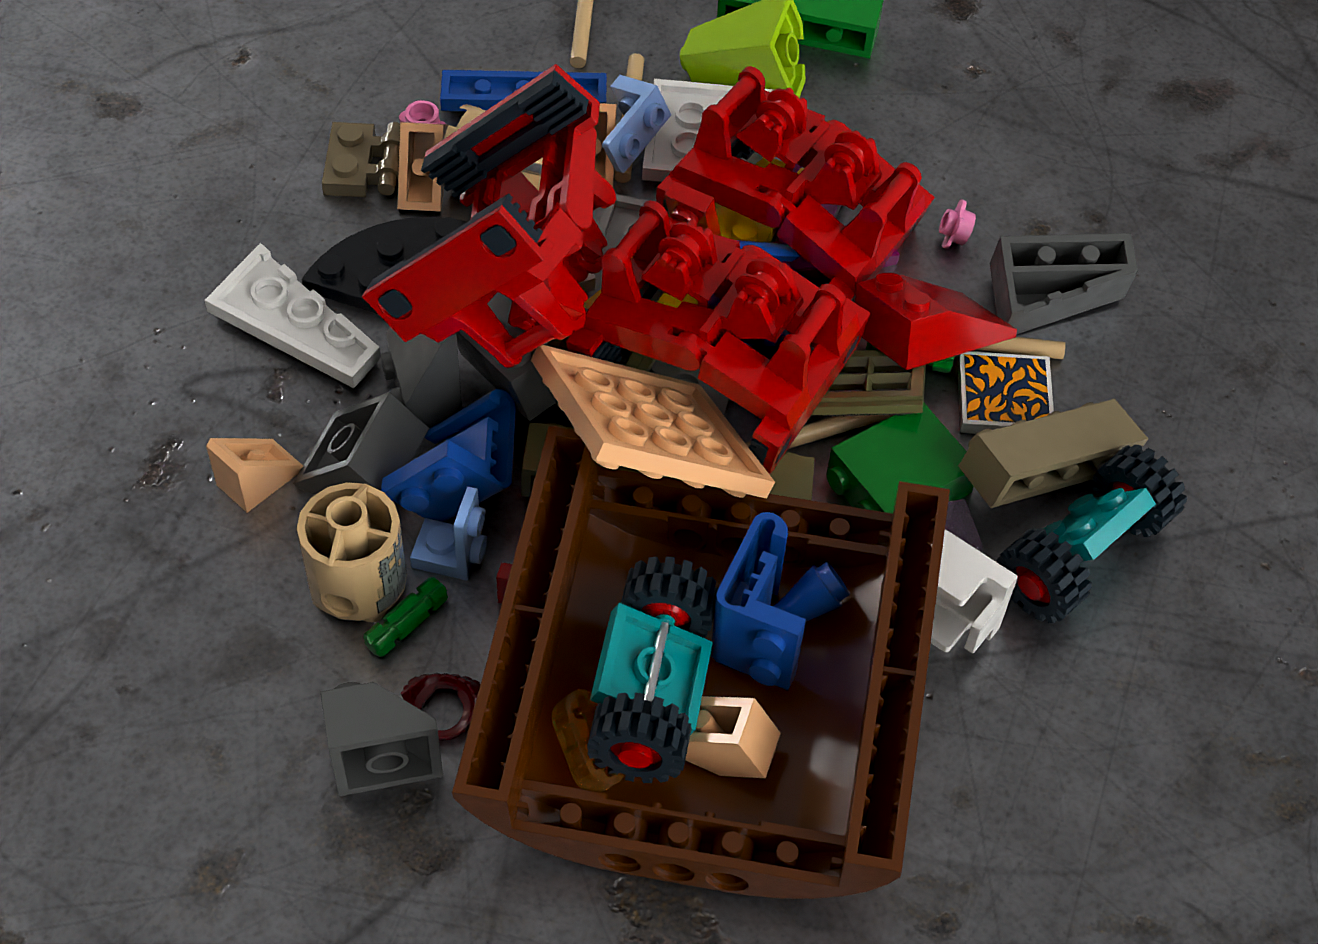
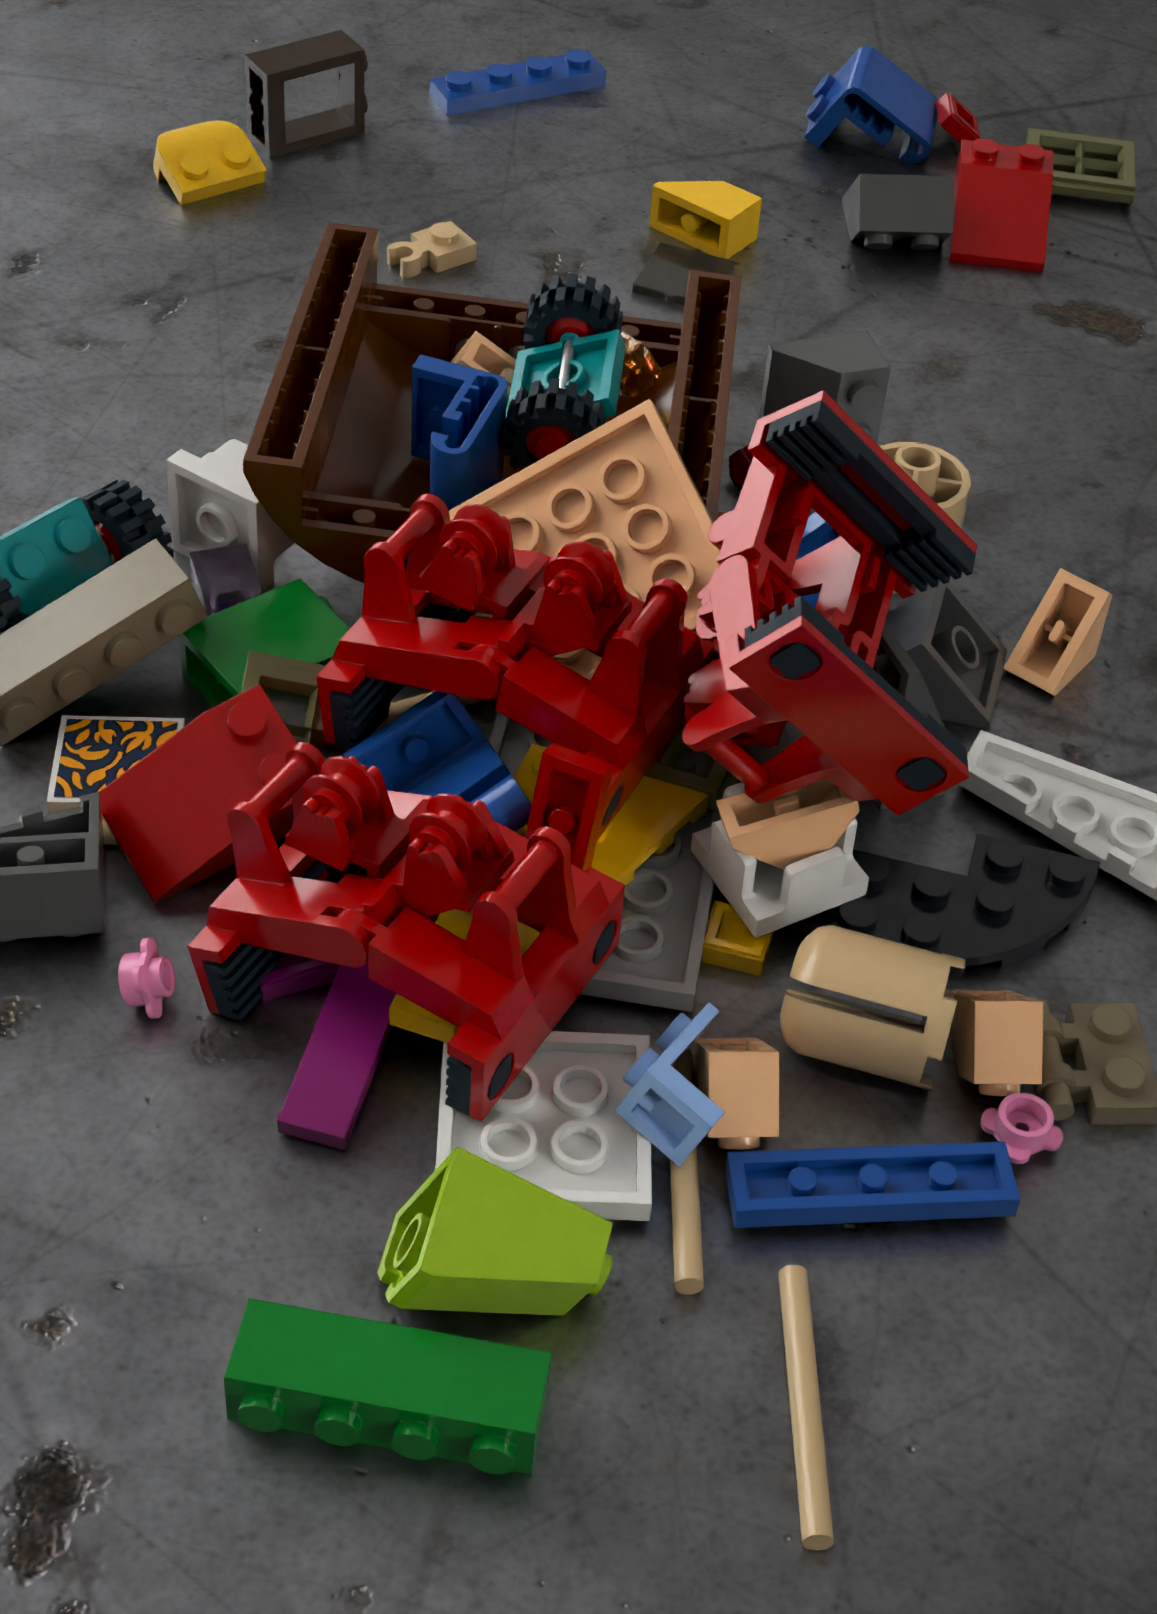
camera: 175 degrees right, 10 degrees down
blue cone [773,561,850,622] -> none

